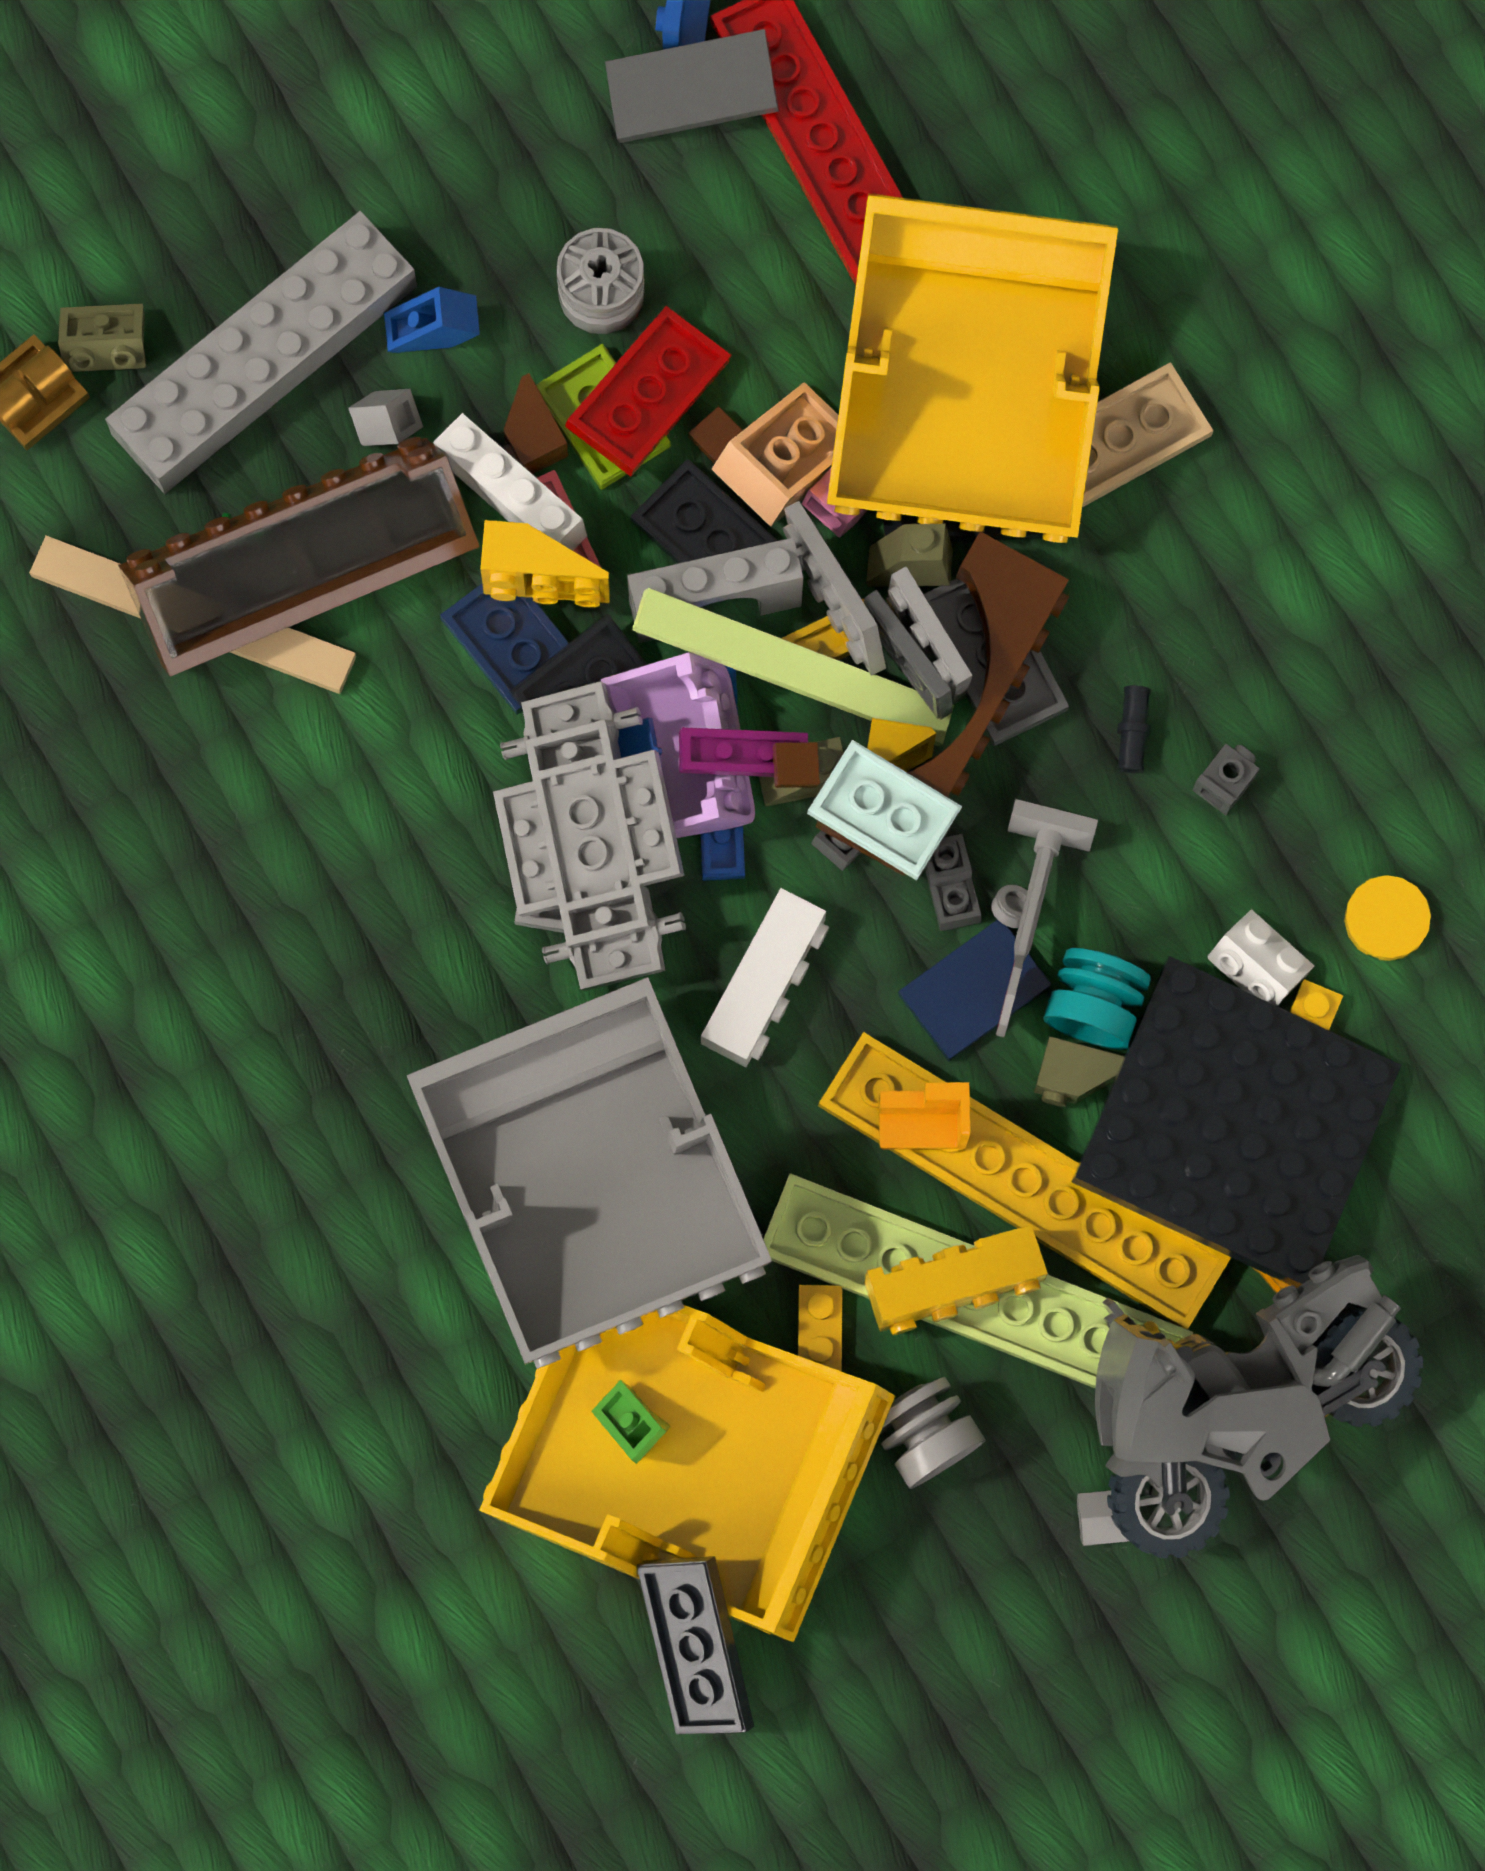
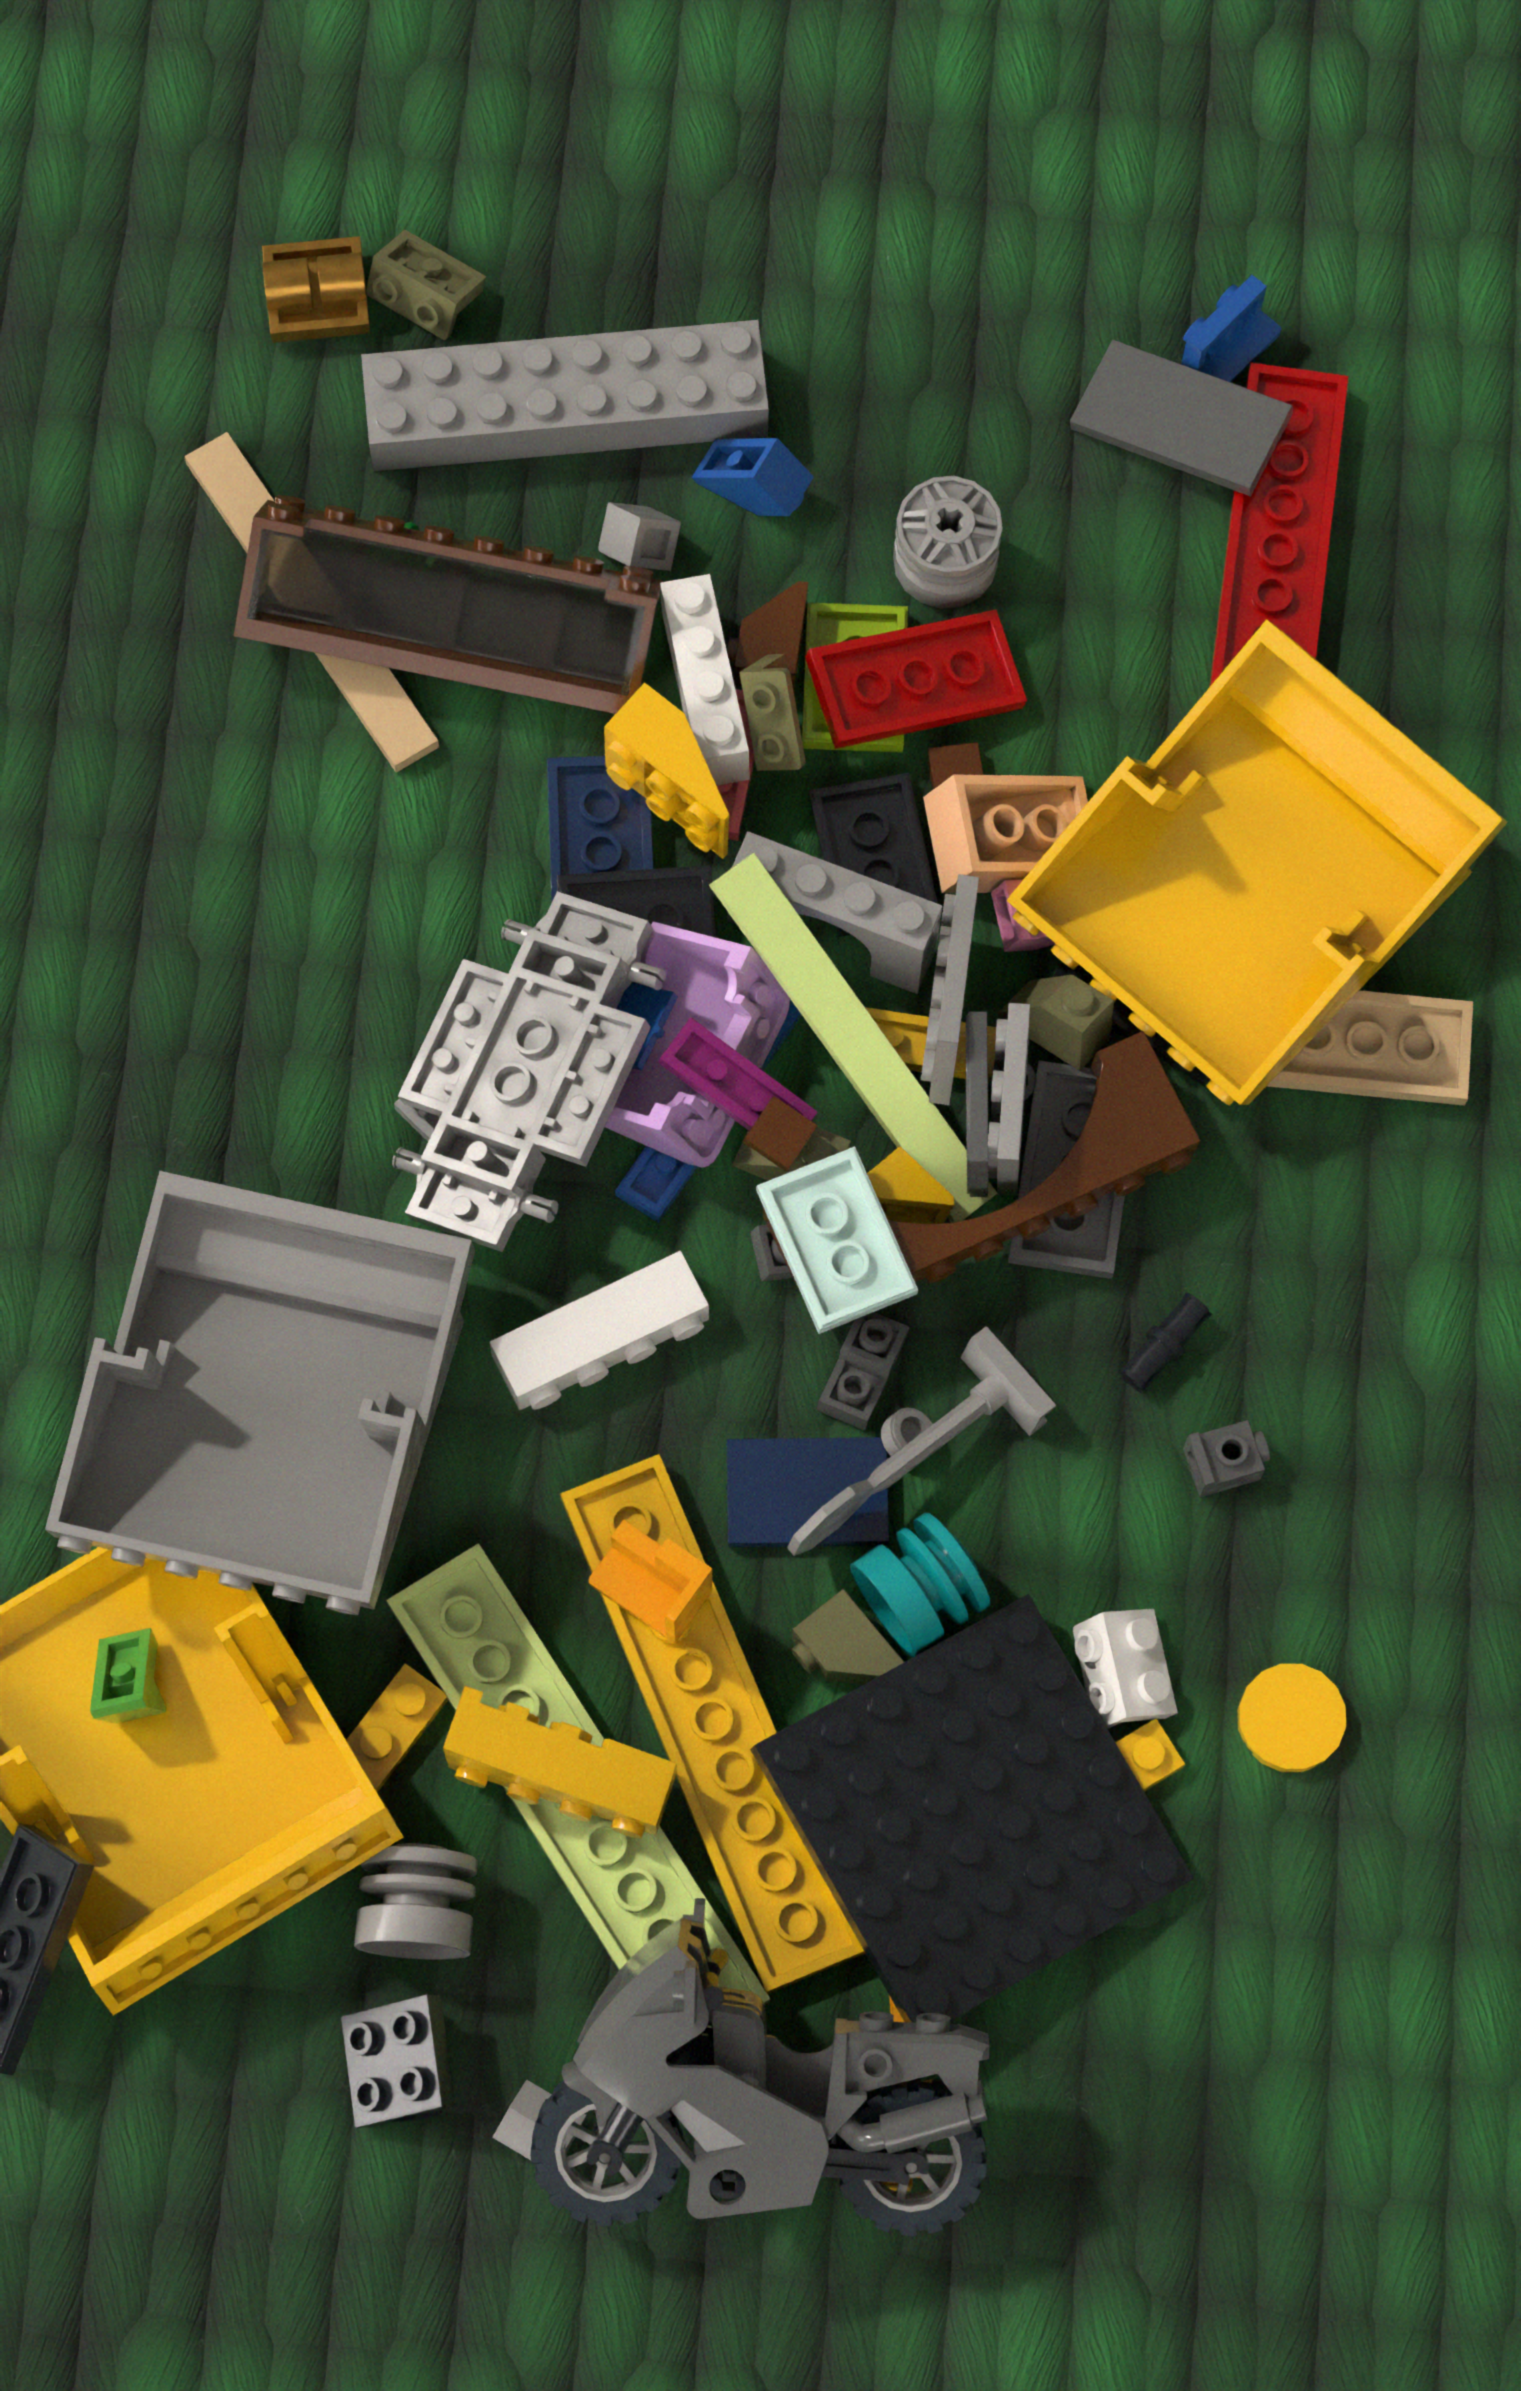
camera: 35 degrees right, 5 degrees down
none -> plate [341,1994,456,2128]
none -> olive bracket [739,654,806,771]

